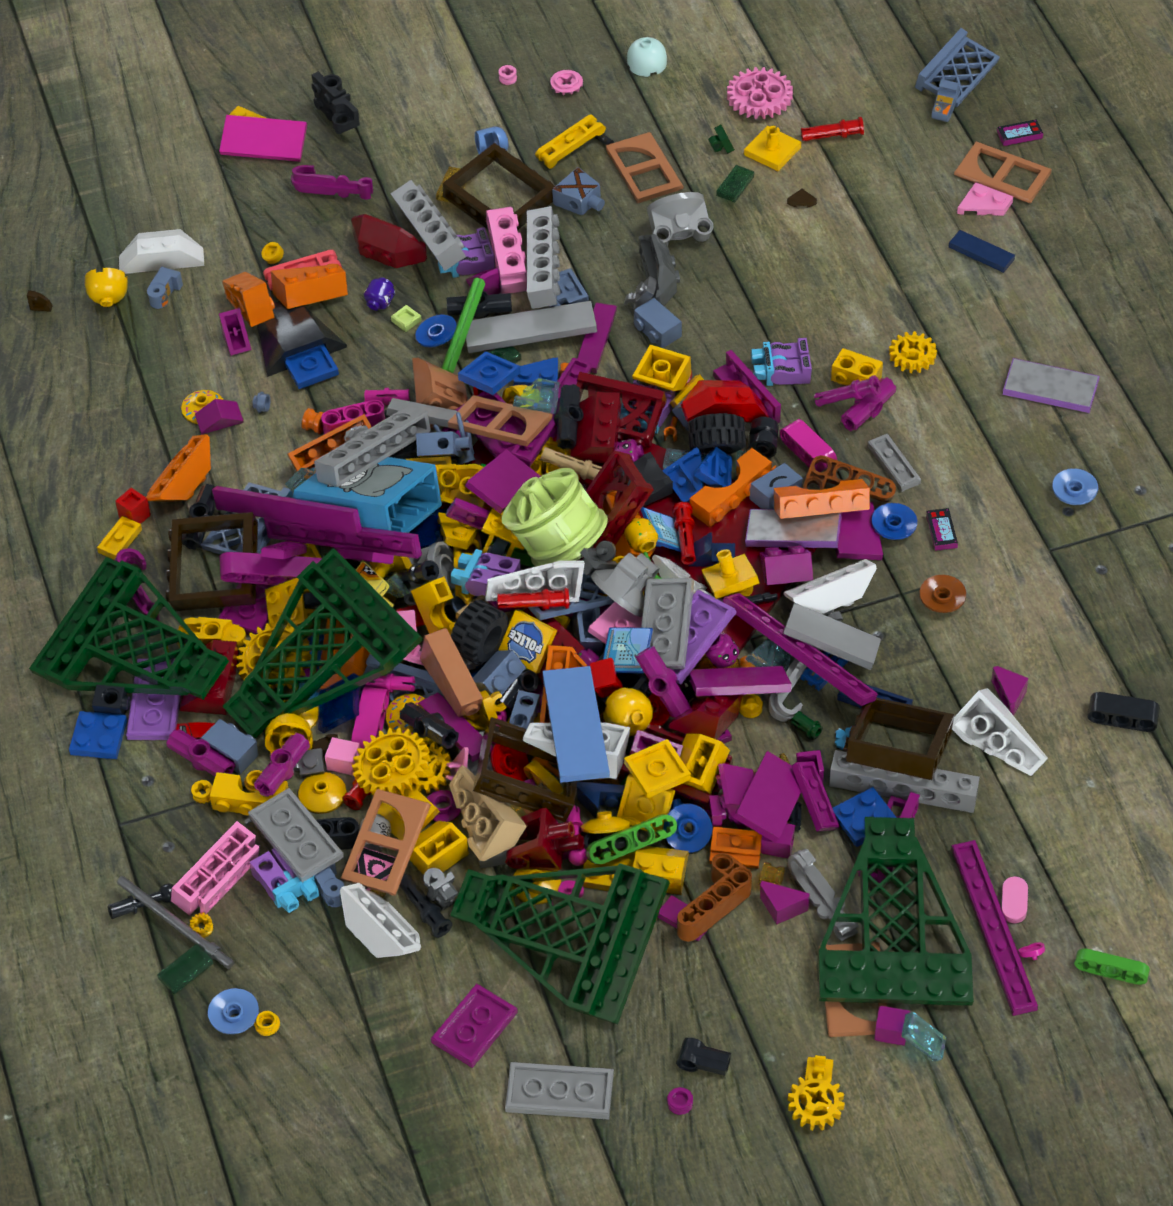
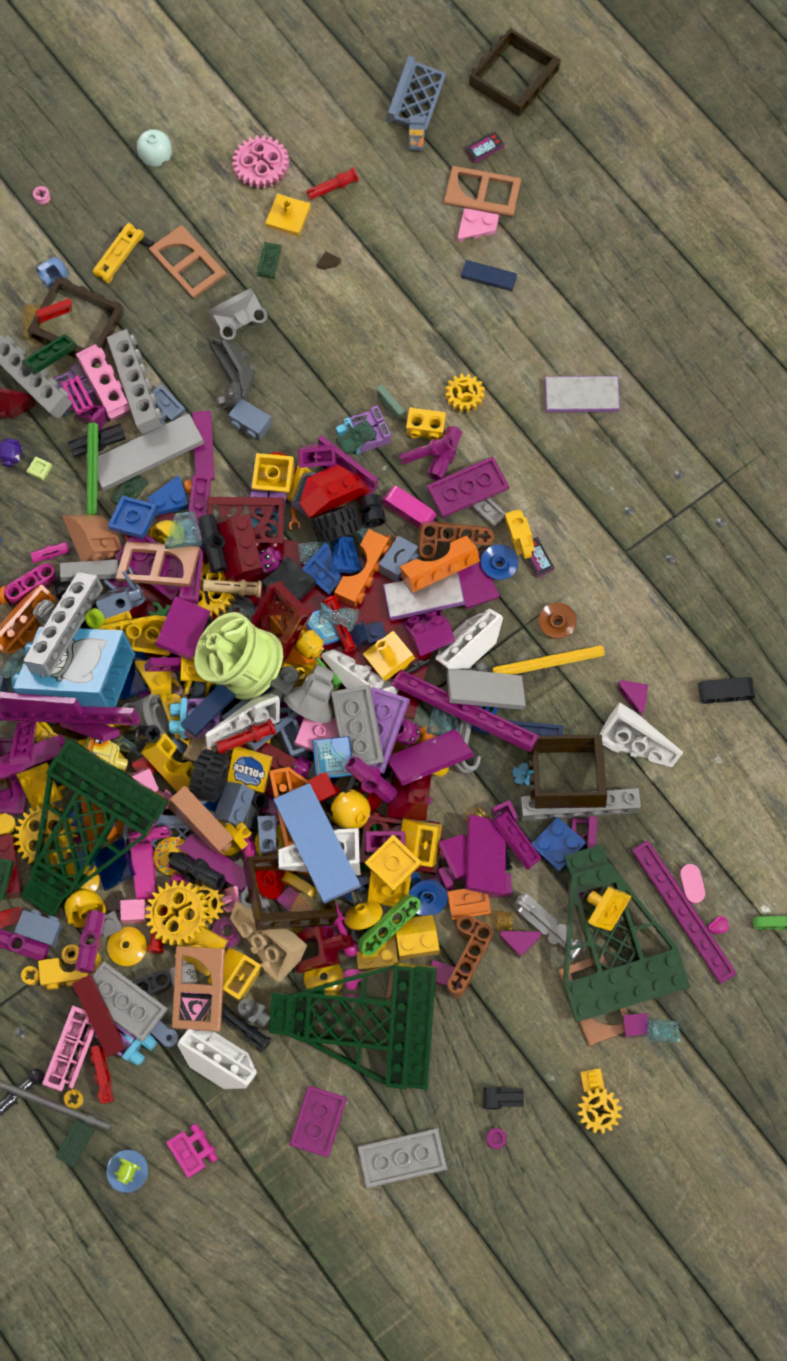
camera: 20 degrees left, 20 degrees up
yellow plate [254,1011,280,1036] -> none
blue dish [415,315,457,347] -> none
bright pink gear [550,70,583,96] -> none
sand blue torso [552,167,605,215] -> none
dark green tile [708,124,735,154] -> none
dark green pin [791,711,823,739] -> none
medium blue dish [1052,469,1098,505] -> none
none -> dark green tile [22,334,77,375]
none -> red tile [36,298,72,324]
none -> dark pink tile [62,375,94,415]
none -> dark red tile [72,974,127,1058]
none -> lime tile [85,608,105,629]
none -> red hinge [90,1045,114,1104]
none -> lime brick [114,1158,141,1185]
none -> dark pink plate [166,1123,218,1178]
none -> dark blue tile [181,685,236,738]
none -> magenta slope [298,444,336,468]
none -> clear light blue animal [318,602,360,632]
none -> clear green plate [336,419,377,455]
none -> sand green tile [377,385,405,422]
none -> magenta tile [426,456,510,519]
none -> dark brown window [469,28,561,117]
none -> yellow axle [493,645,604,675]
none -> yellow piece [504,510,535,559]
none -> yellow tile [587,887,632,931]

